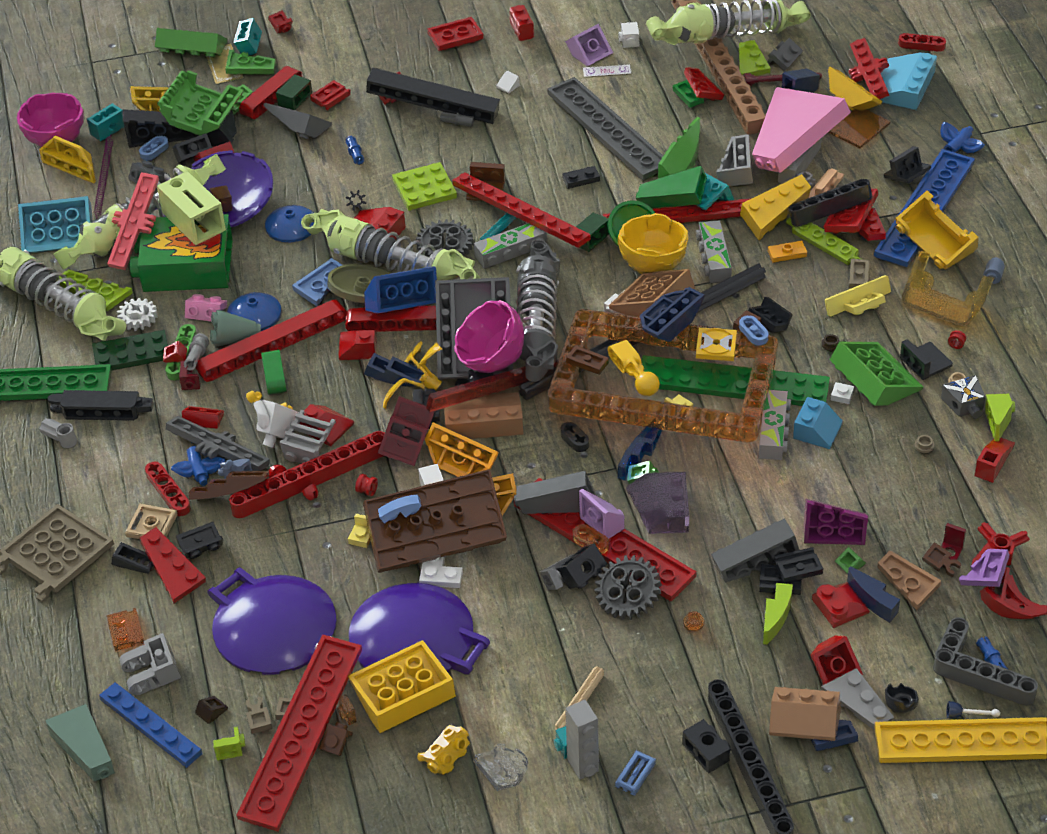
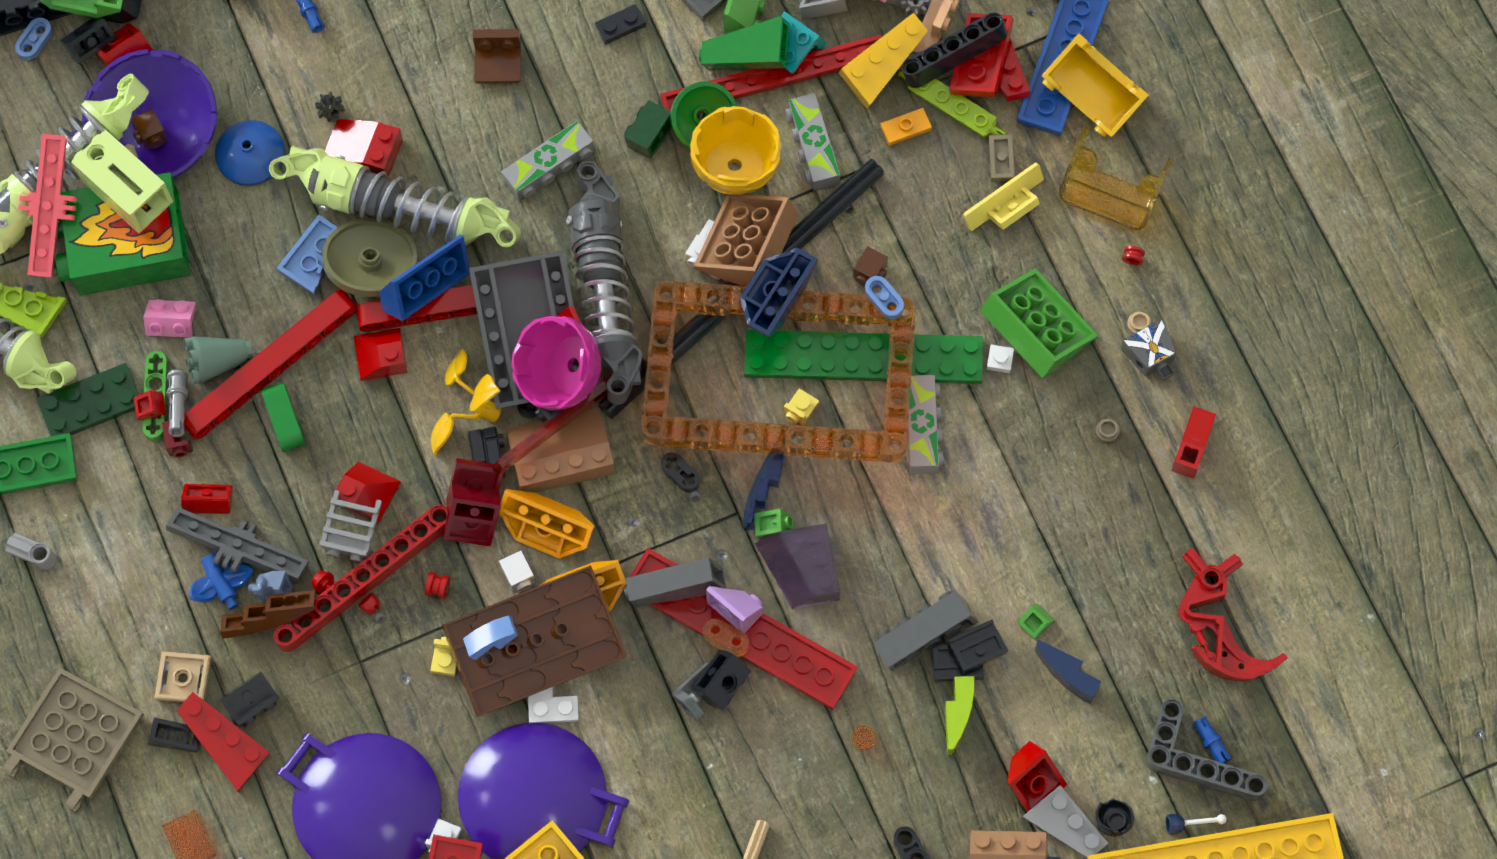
camera: 10 degrees left, 25 degrees up
black hinge [47,390,154,421] -> none
white gear [117,298,158,331] -> none
dark grey bracket [128,161,170,183] -> none
red beam [145,461,191,516] -> none
blue dish [227,292,282,331] -> none
white torso [246,391,299,448] -> none
dark blue slope [364,353,424,387] -> none
lime plate [392,162,457,211] -> none
dark grey gear [416,219,473,257] -> none
red plate [452,172,591,248] -> none
teal axle [480,213,517,241] -> none
reddish brown plate [566,345,609,375] -> none
dark grey gear [594,555,662,620] -> none
yellow beam [608,340,660,396] -> none
yellow piece [696,327,737,361] -> none
black bracket [748,296,793,333] -> none
dark azure slope [793,397,843,449] -> none
magenta wedge [804,498,868,545] -> none
red slope [812,582,870,628] -> none
dark brown plate [821,334,840,351] -> none
medium nougat wing [877,551,941,610] -> none
black bracket [900,339,953,380] -> none
reddish brown plate [922,542,961,577] -> none
dark red bracket [941,523,966,560] -> none
medium lavender wing [959,549,1010,587] -> none
sand blue brick [983,257,1005,284] -> none
lime slope [985,394,1015,441] -> none

